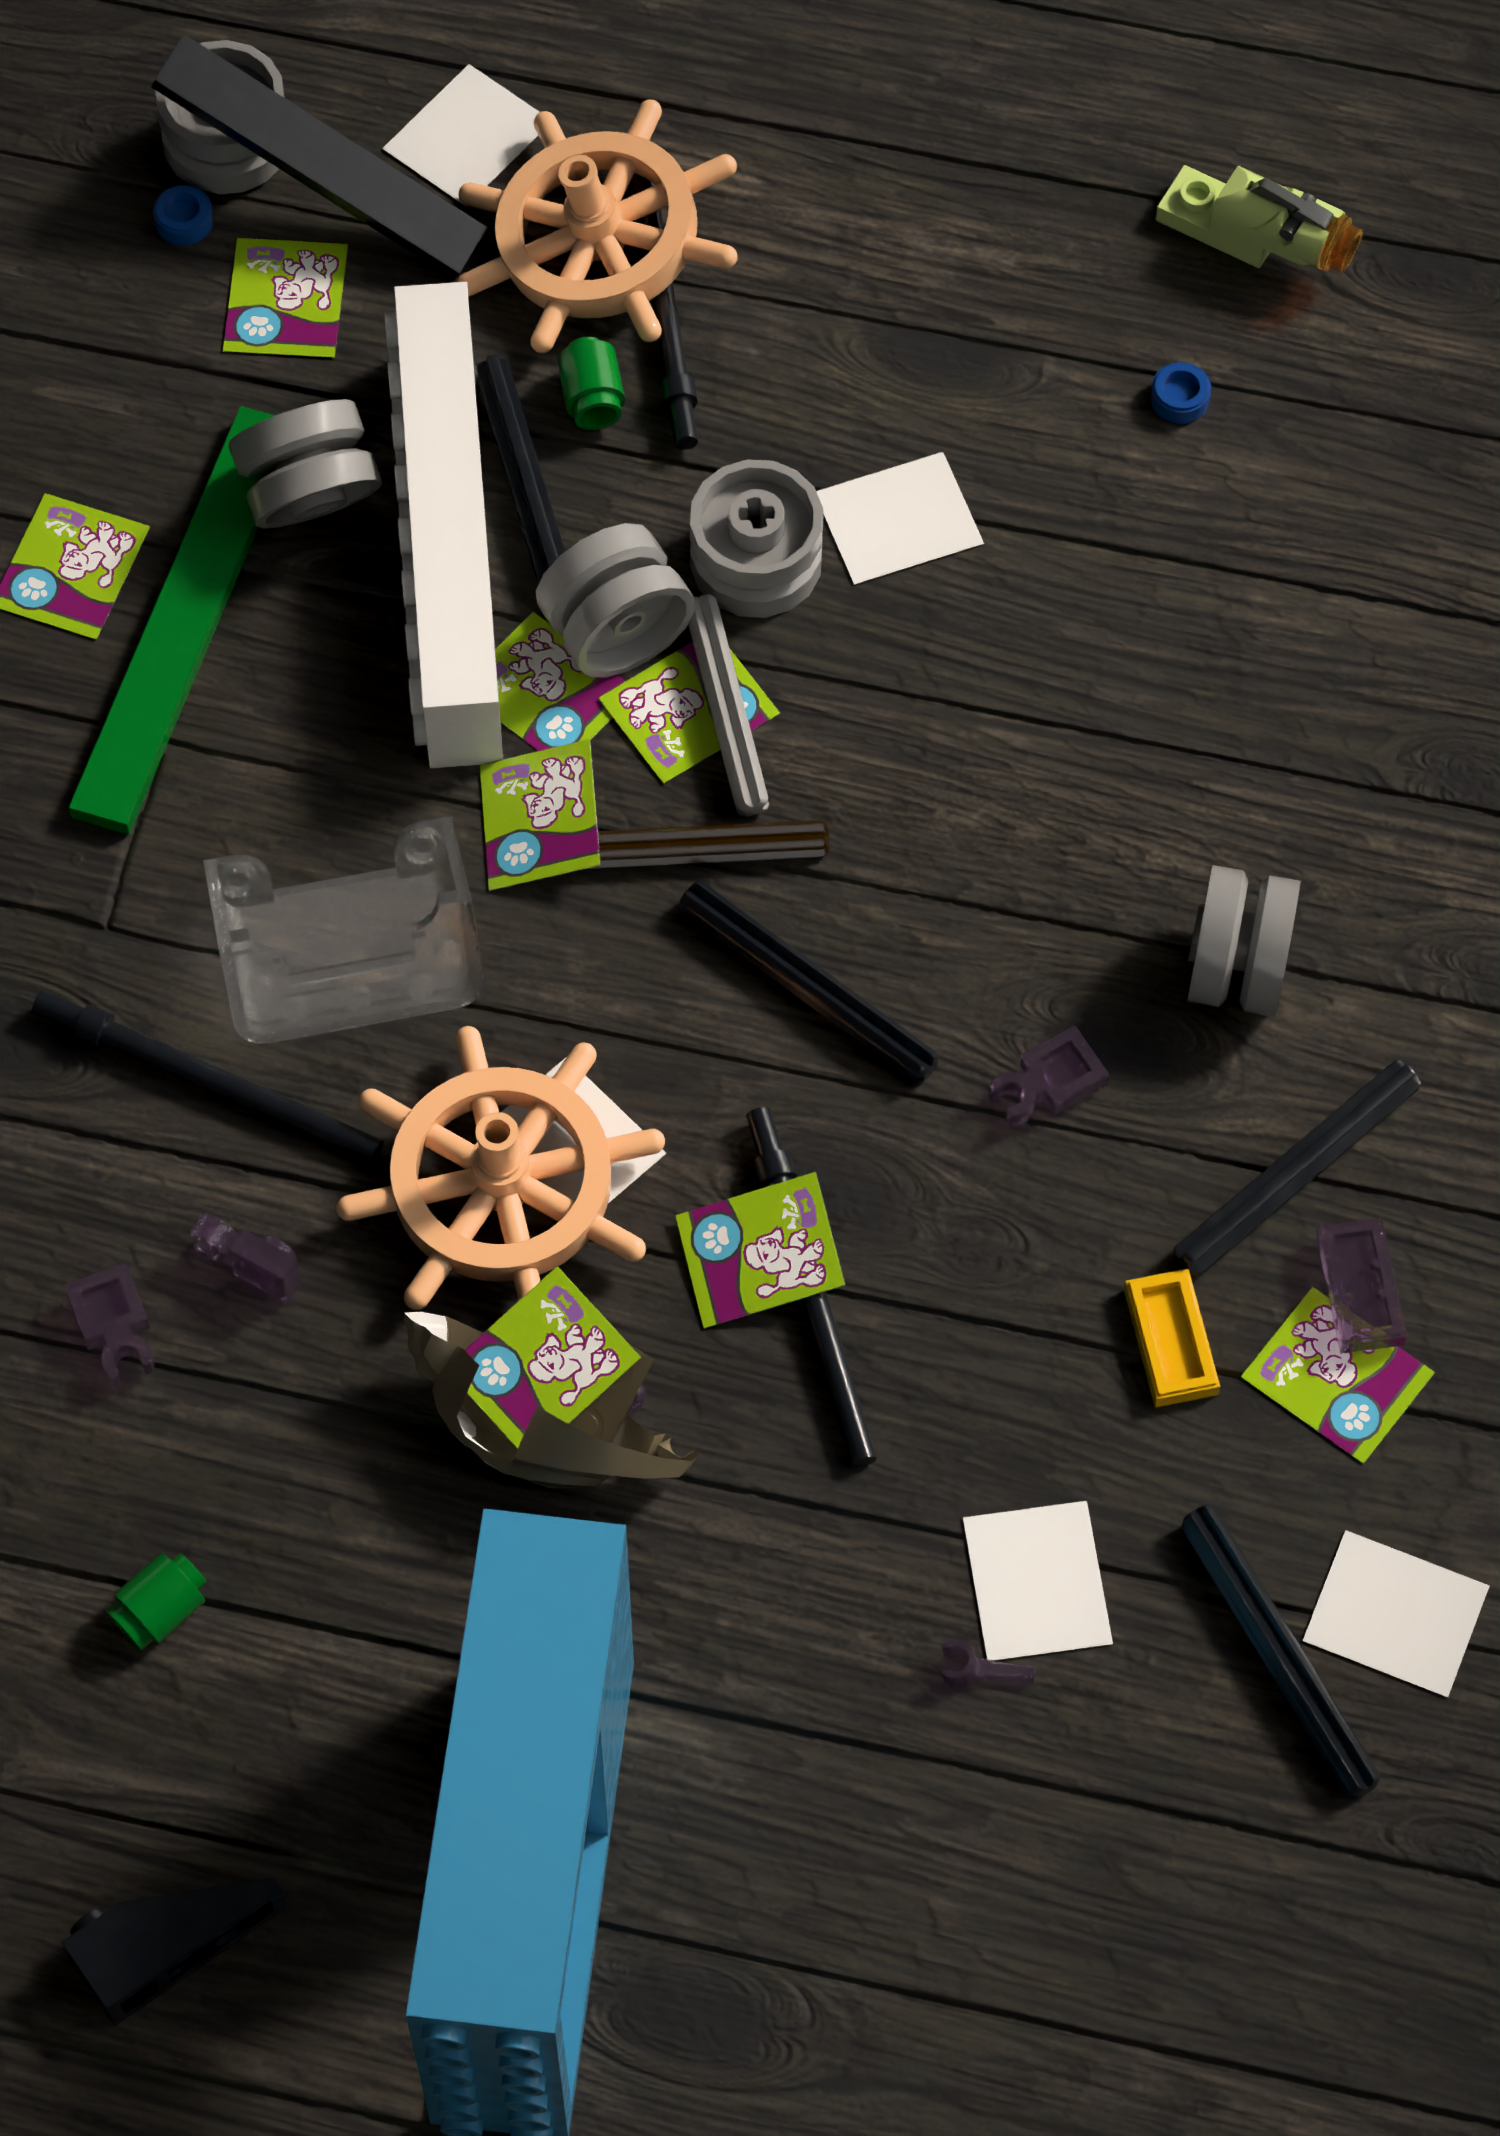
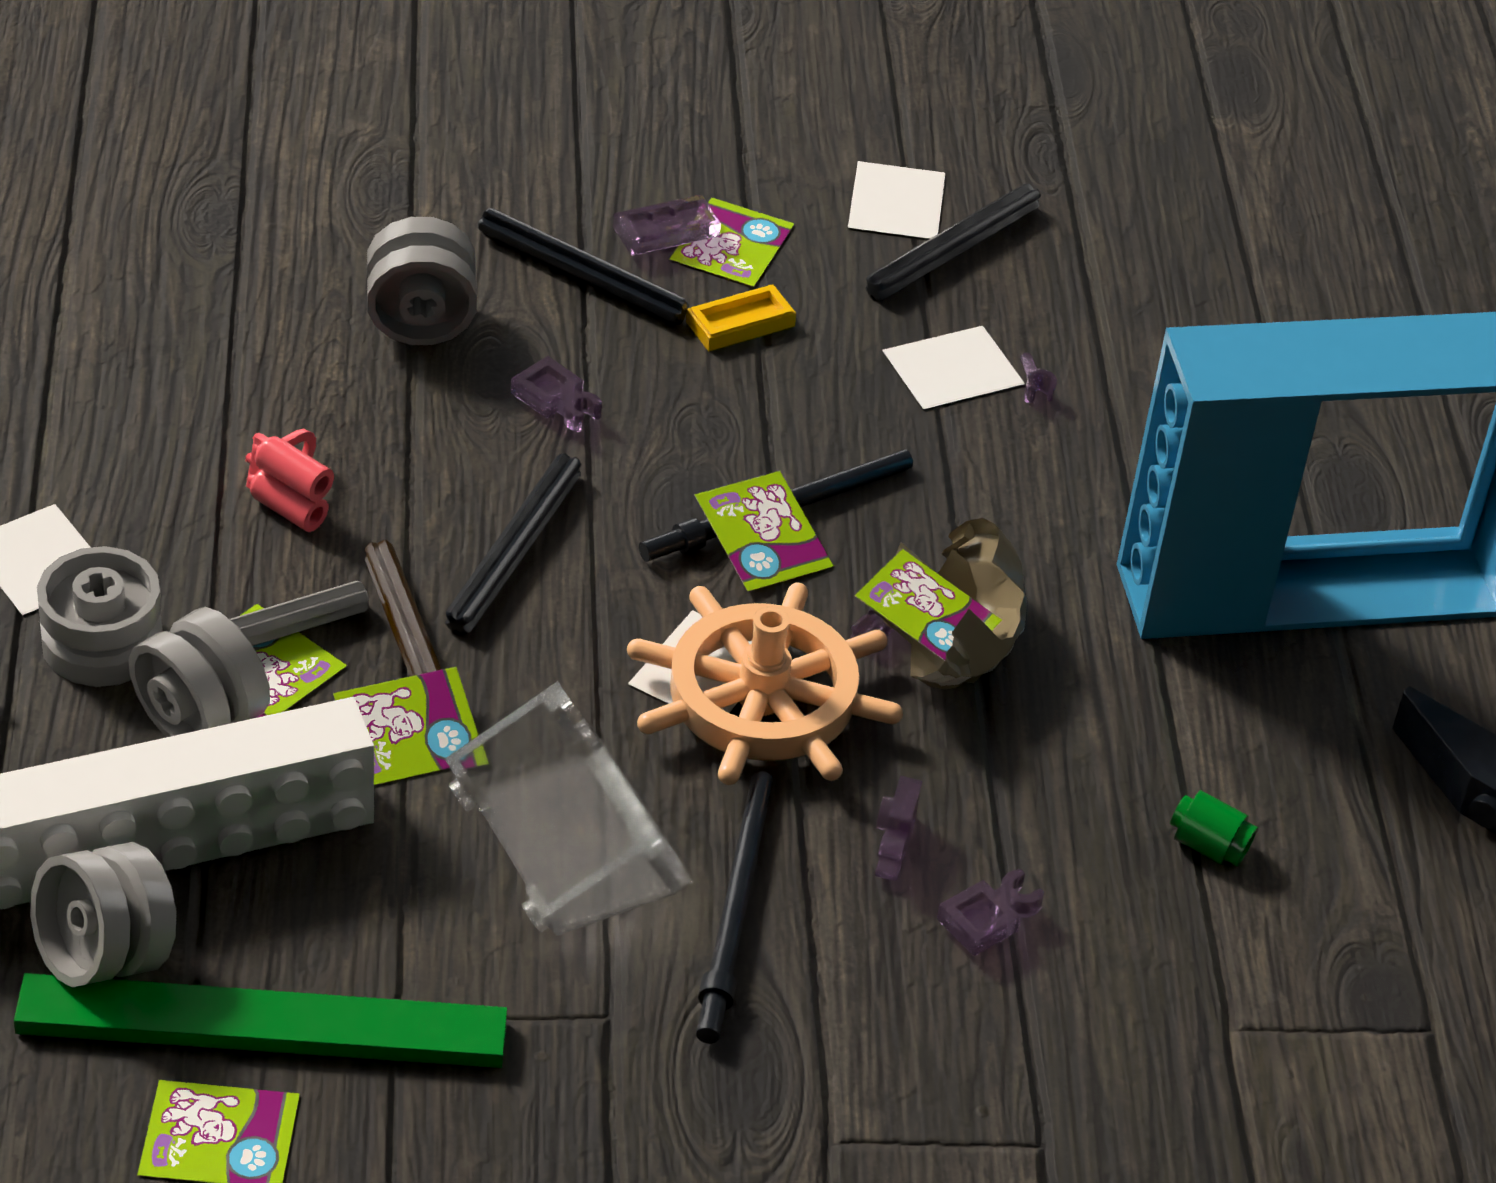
camera: 110 degrees left, 20 degrees down
none -> coral piece [245,429,334,532]

